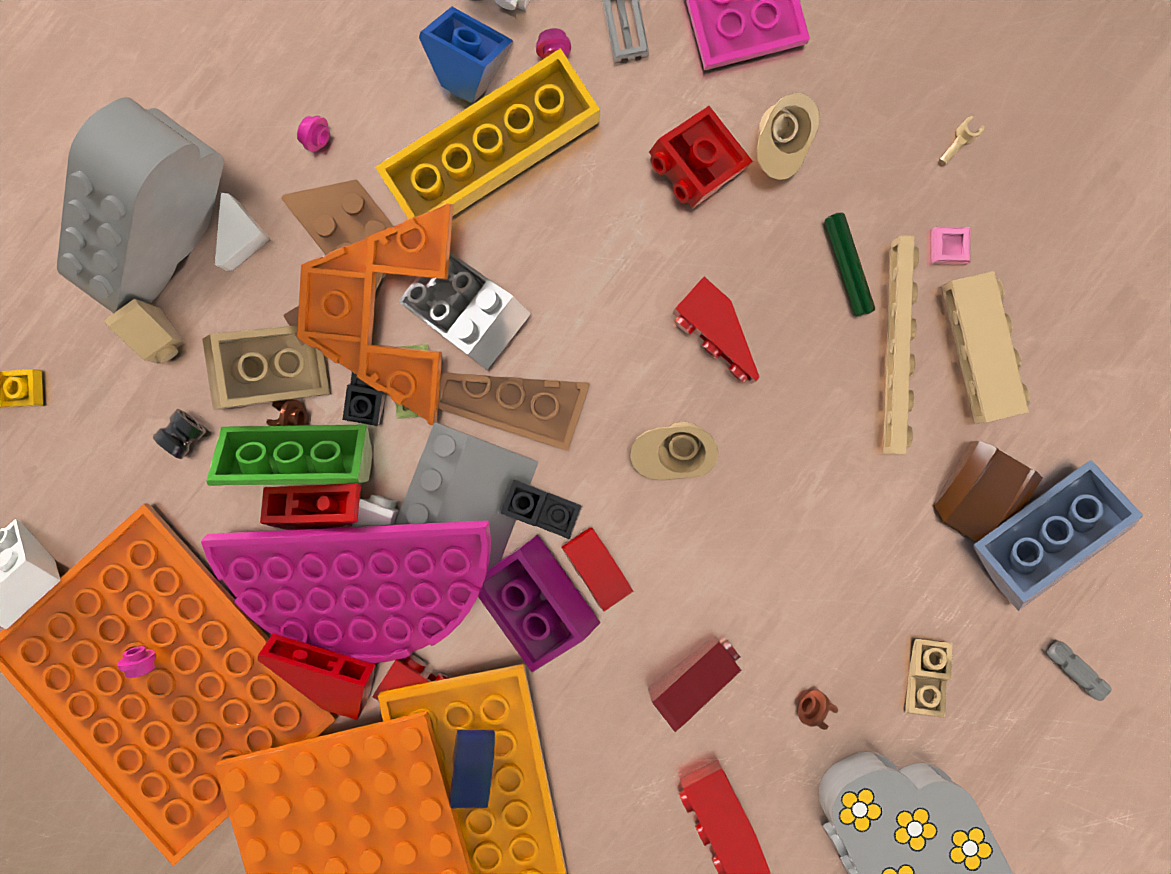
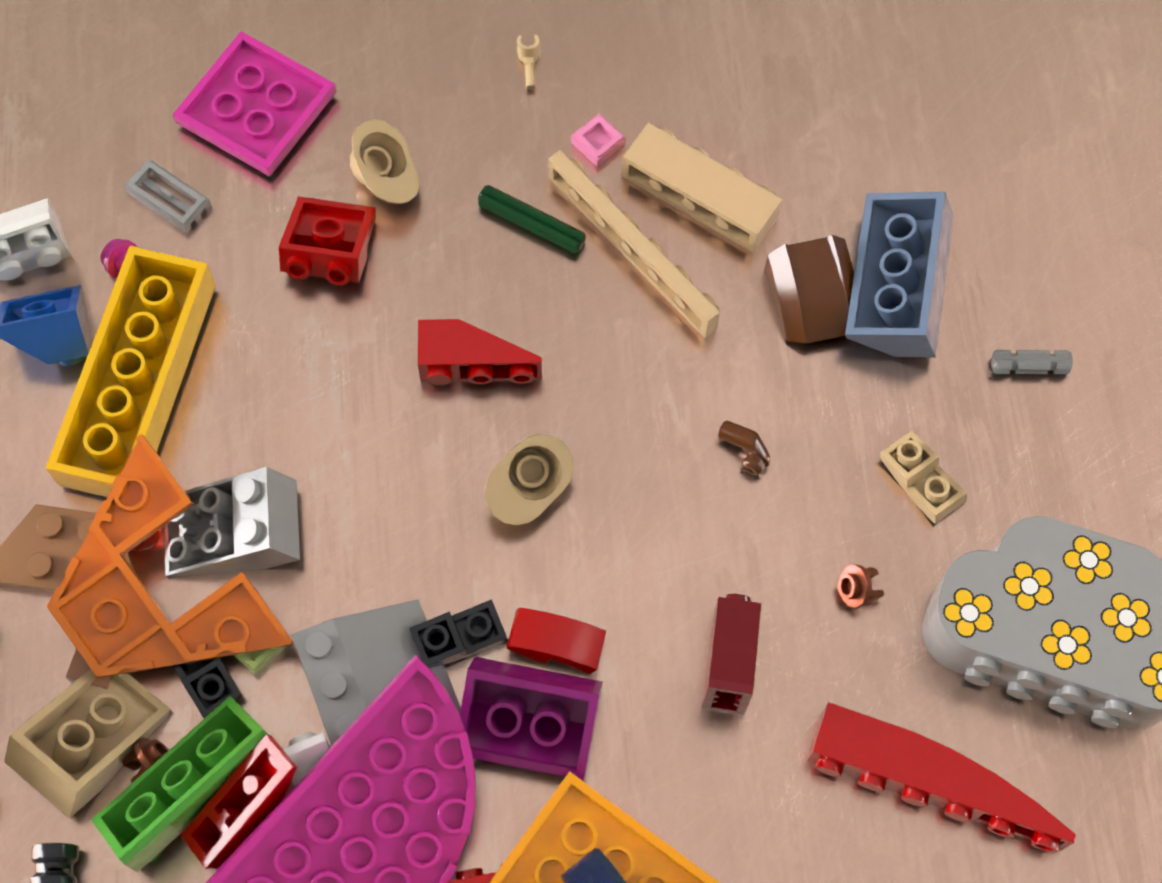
camera: 45 degrees left, 20 degrees down
medium nougat wing [438,372,590,451] -> none
none -> reddish brown arm [718,420,770,475]

